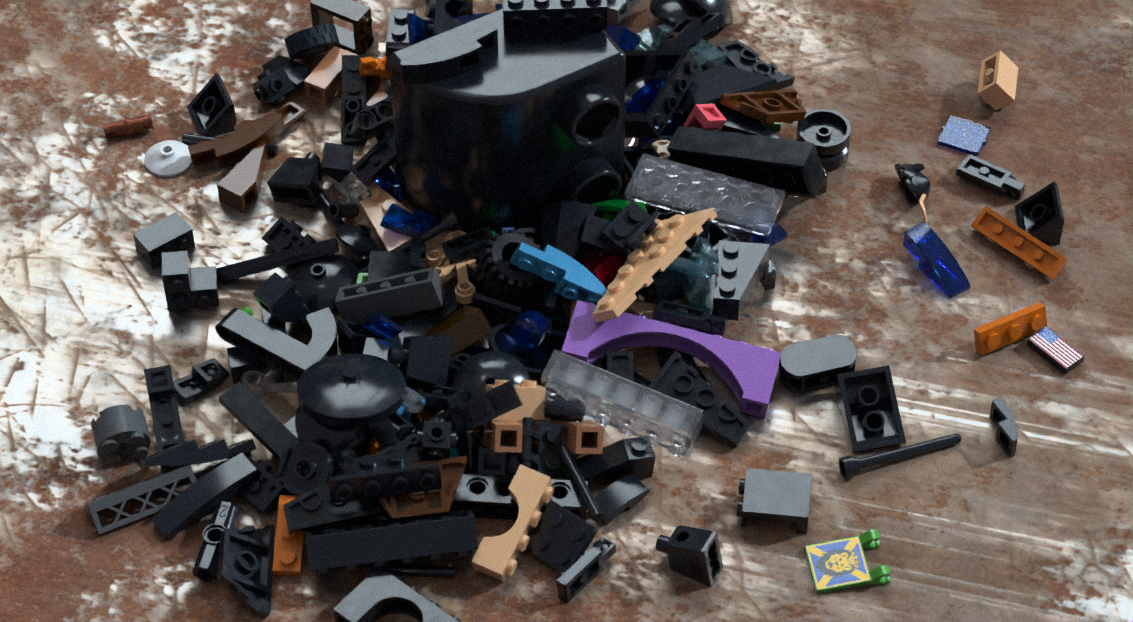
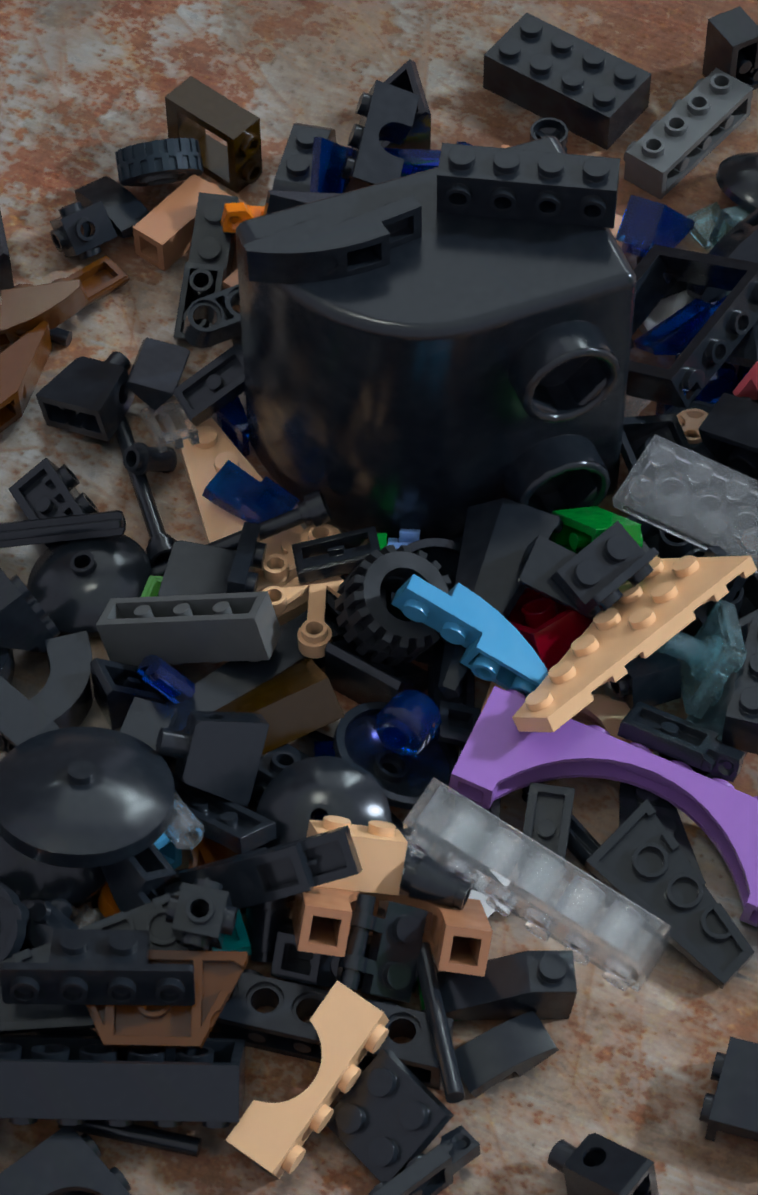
camera: 10 degrees right, 5 degrees up
black dish [335,224,383,255] -> none

